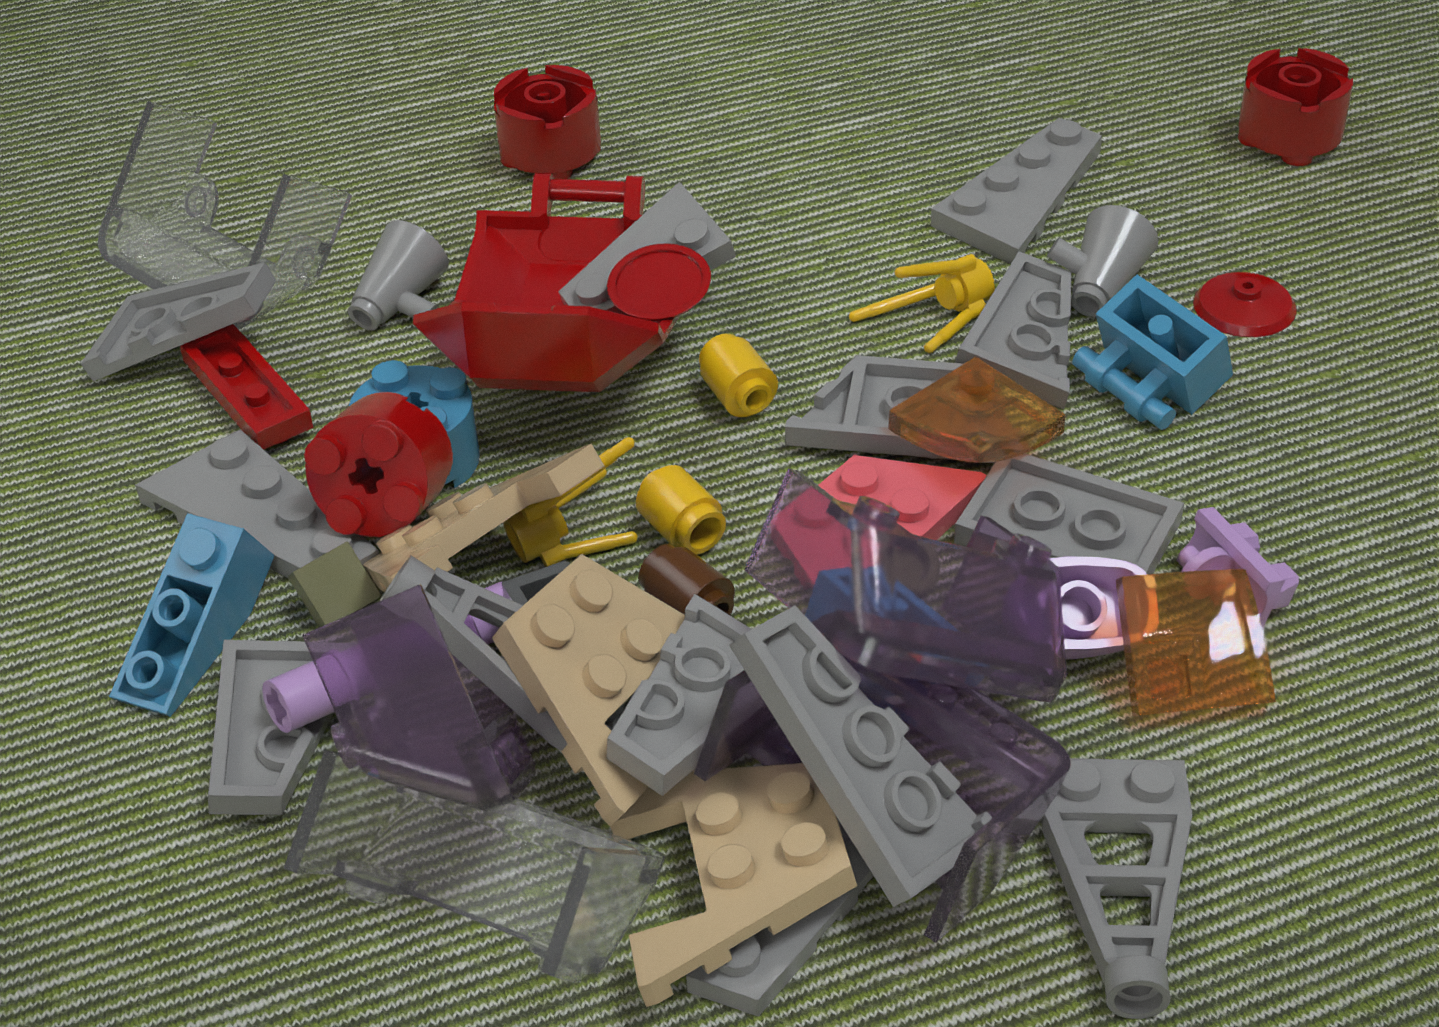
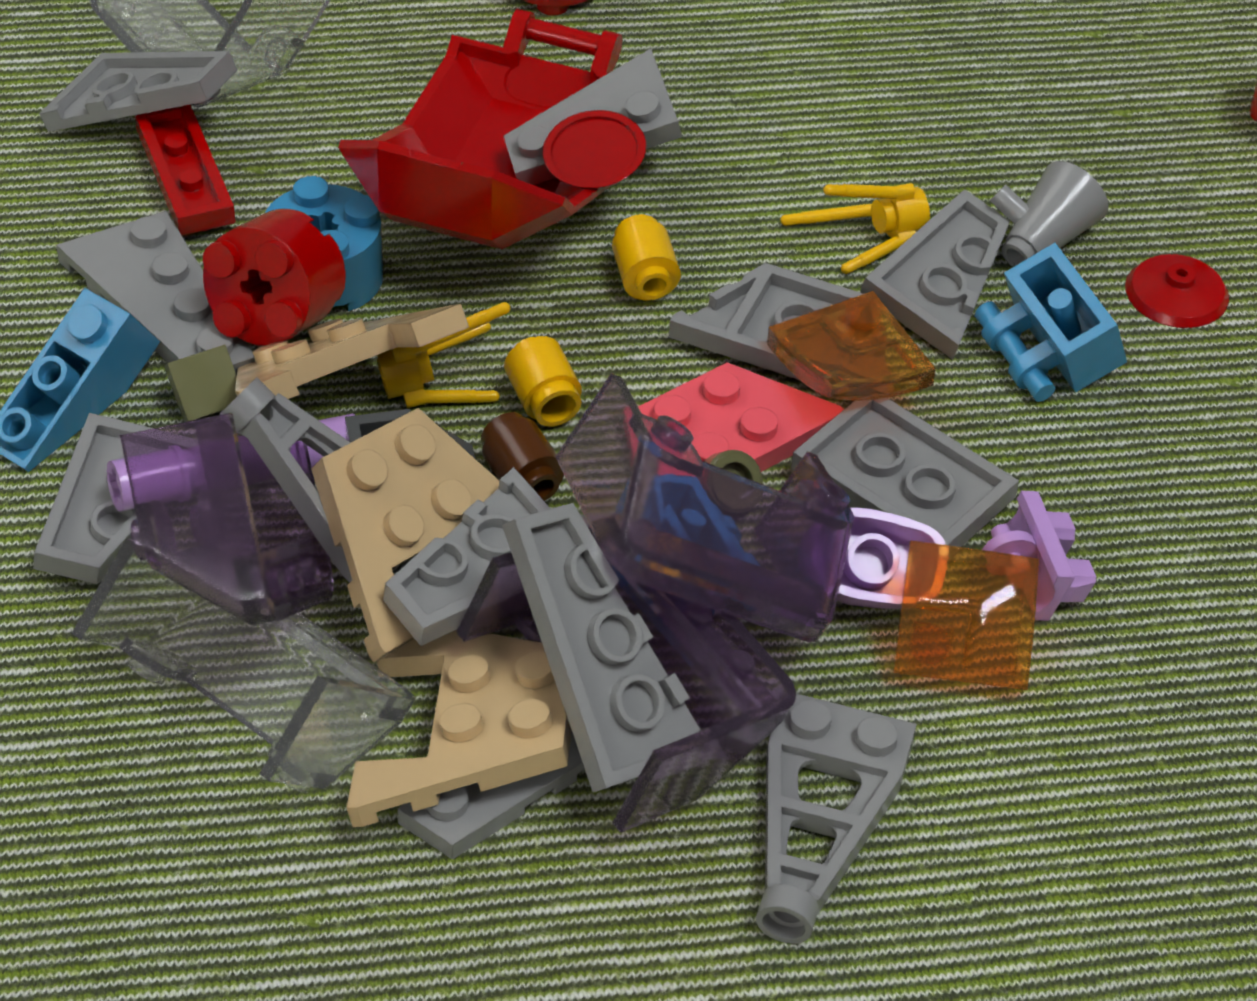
camera: 10 degrees right, 5 degrees up
light grey piece [348,220,449,330] -> none
light grey wing [931,117,1102,264] -> none

